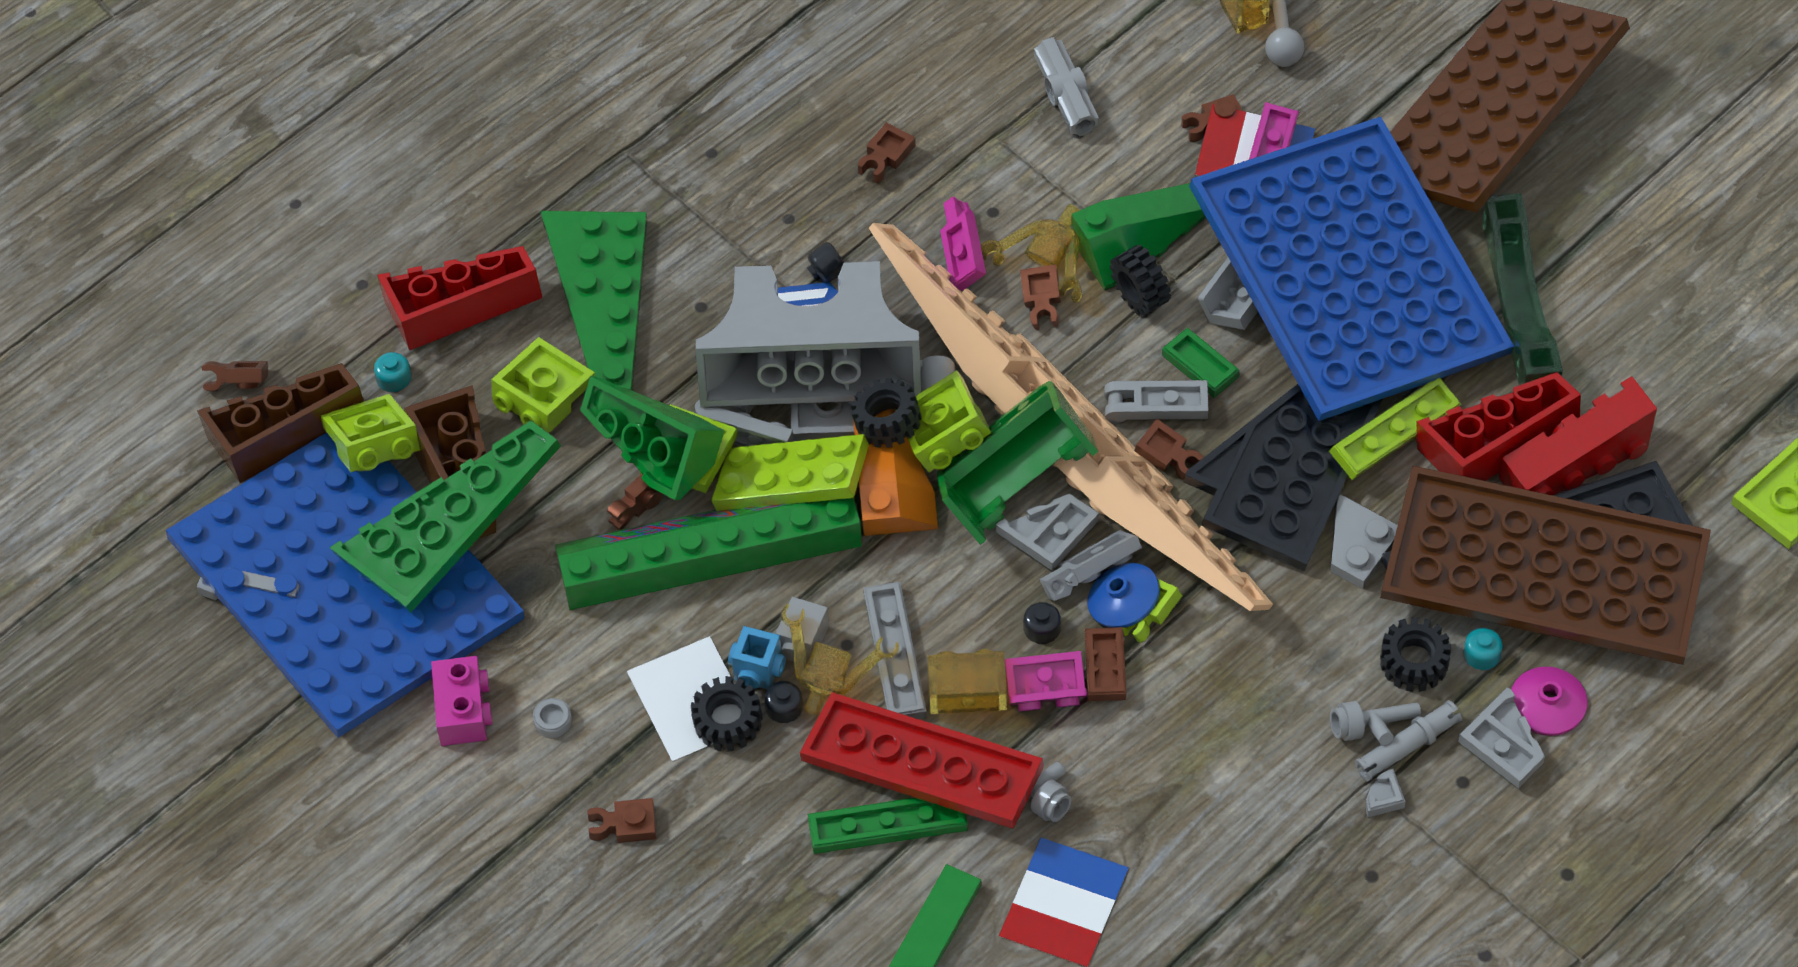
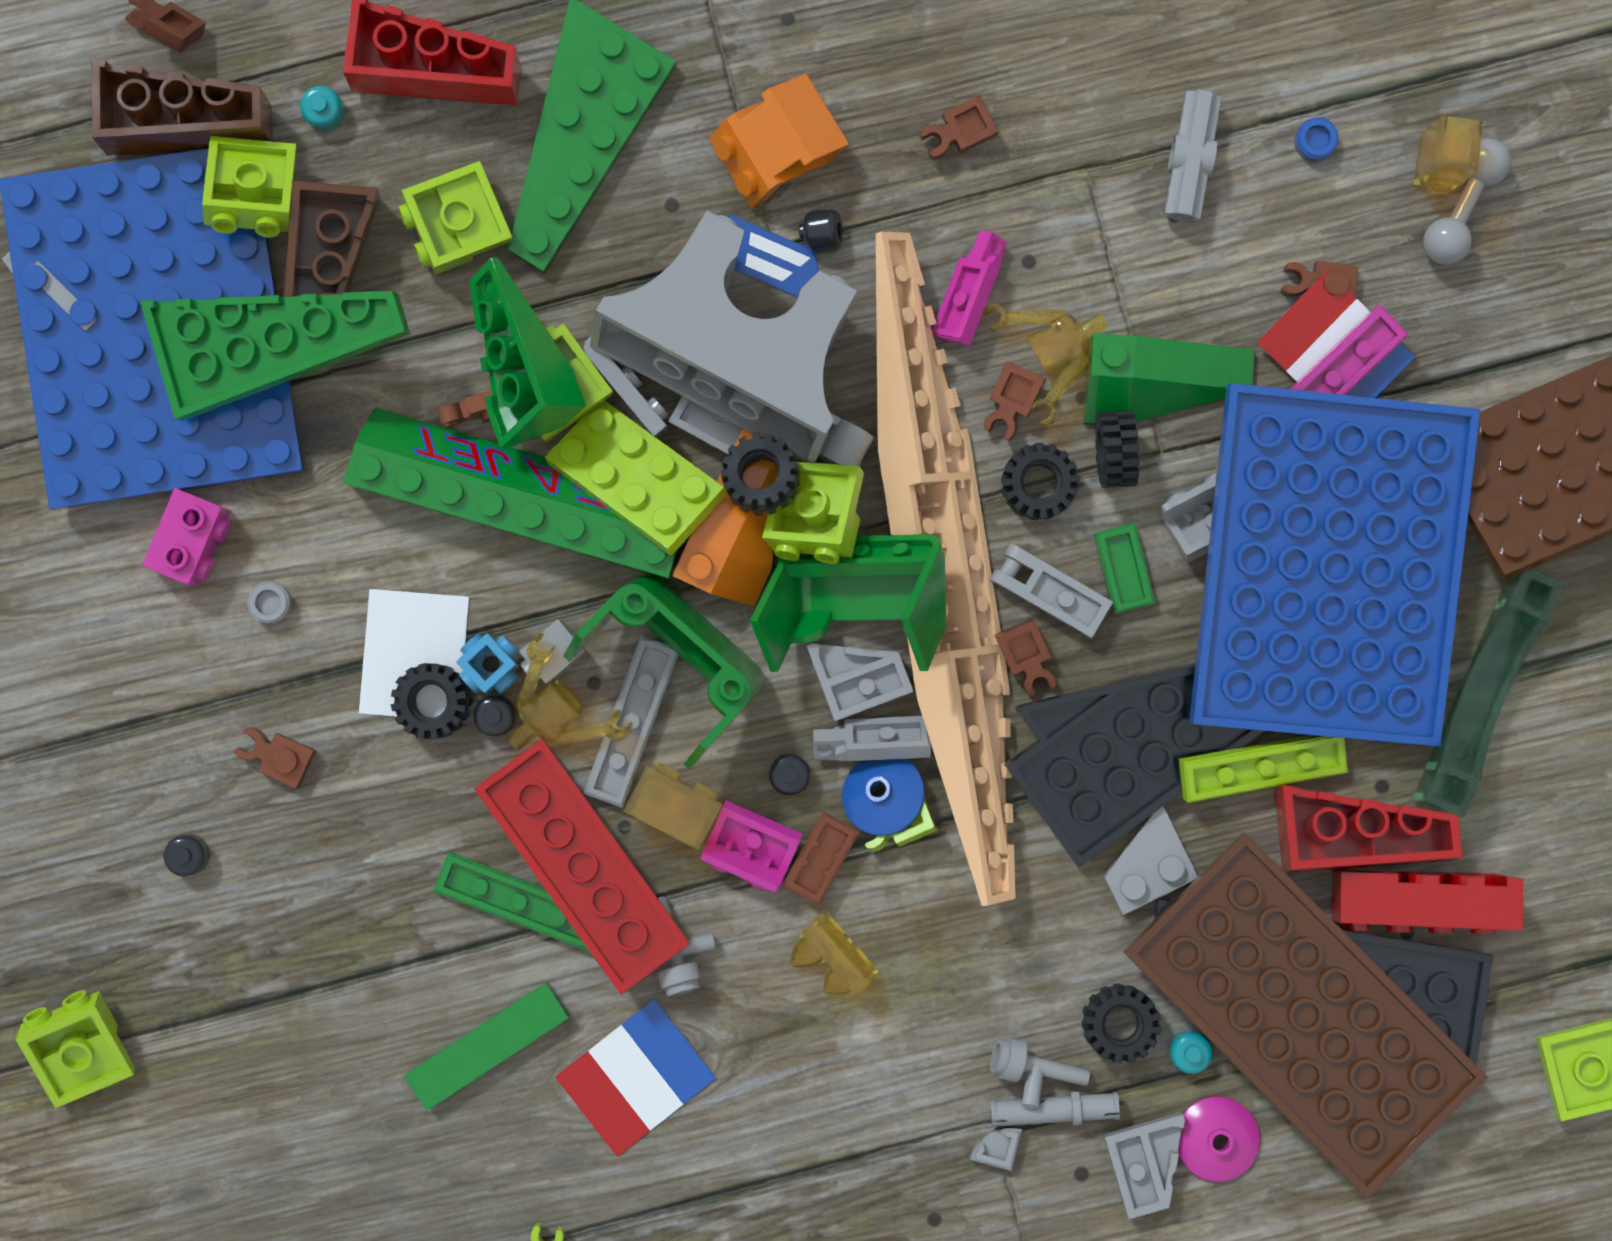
camera: 25 degrees right, 30 degrees up
none -> black piece [163,834,210,877]
none -> green windscreen [563,575,764,770]
none -> orange piece [708,73,849,209]
none -> clear yellow tile [790,909,880,997]
none -> black tyre [1001,442,1079,521]
none -> blue tile [1294,117,1339,162]

